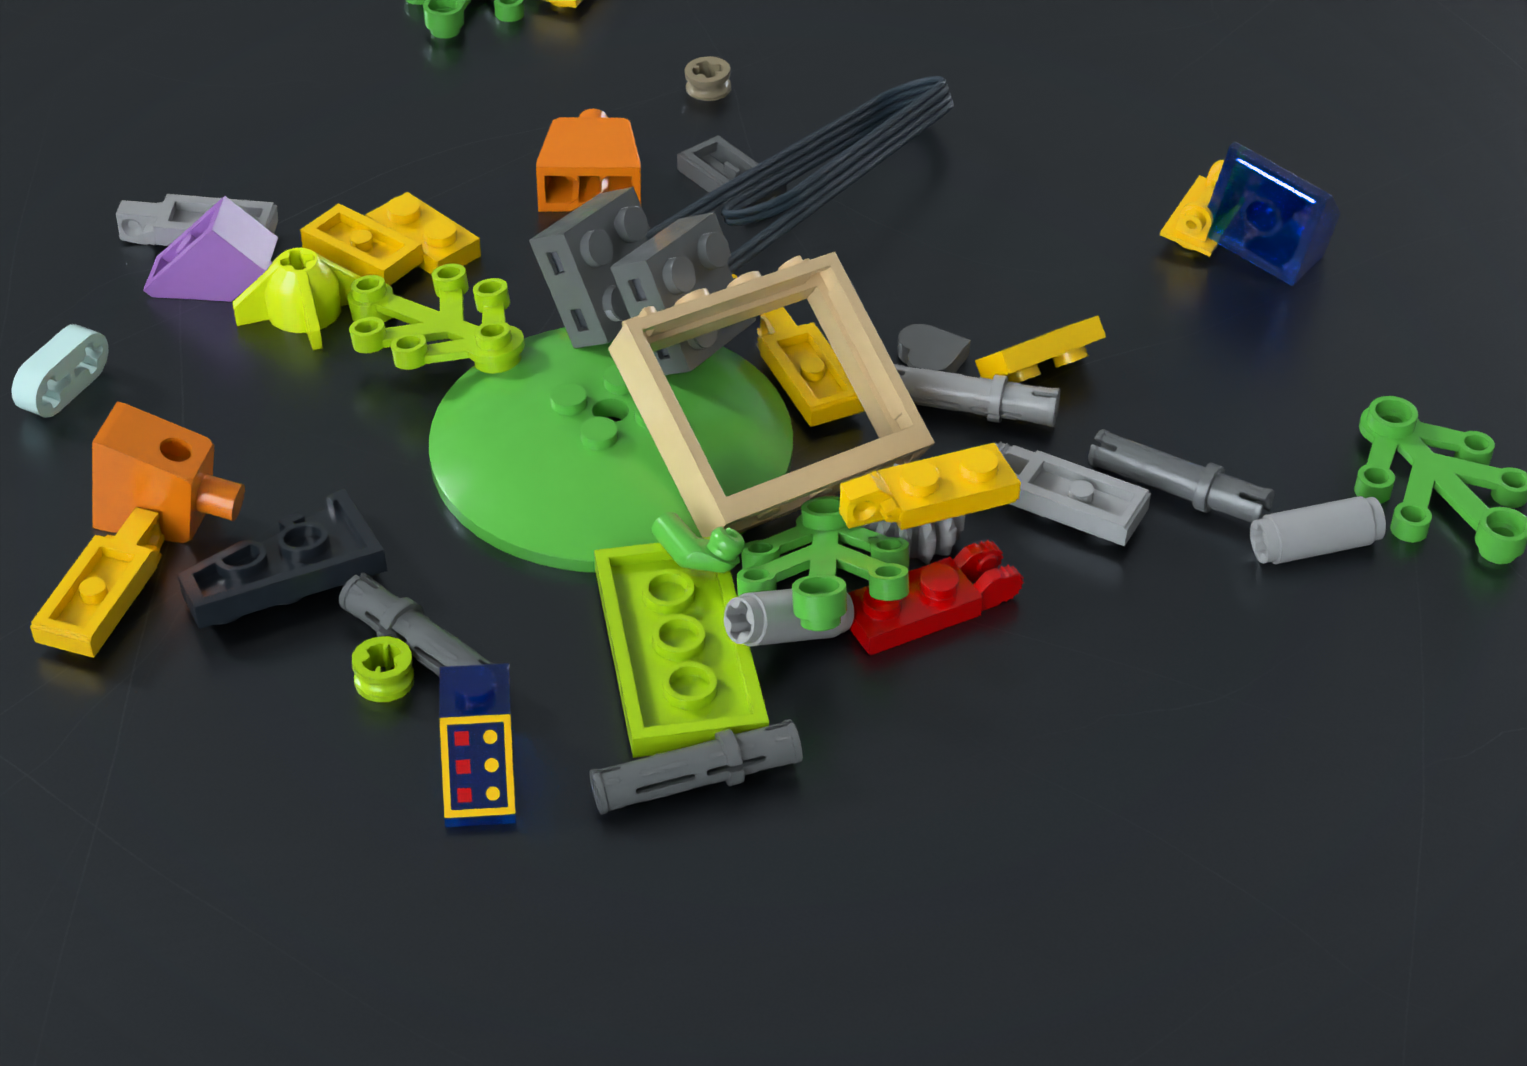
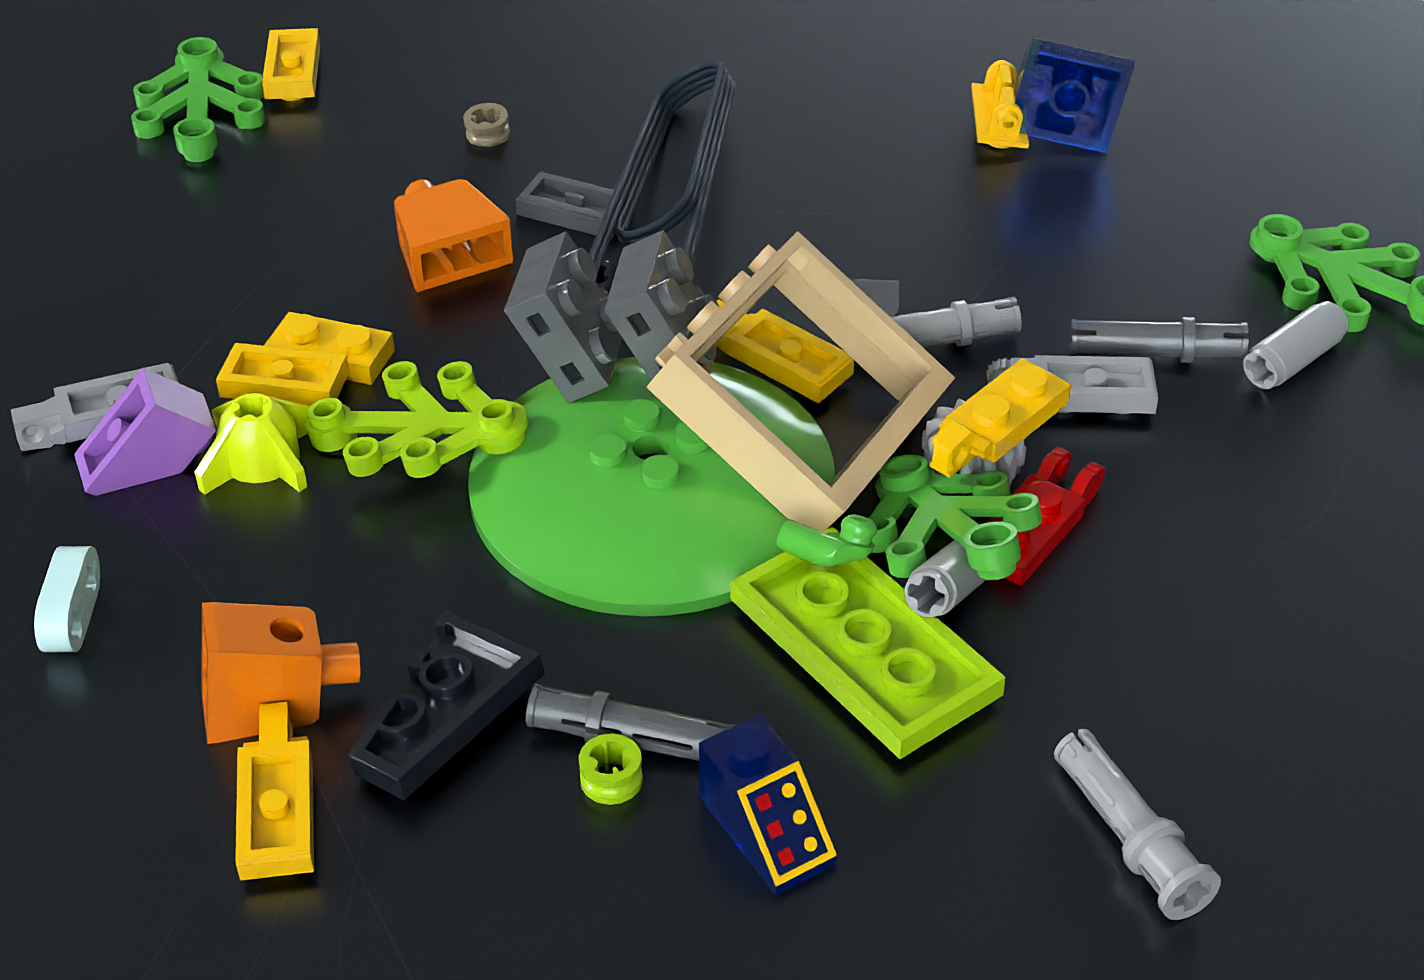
camera: 25 degrees left, 0 degrees up
dark grey pin [589,719,803,814] -> none
yellow plate [975,315,1106,383] -> none
none -> light grey pin [1054,729,1221,920]

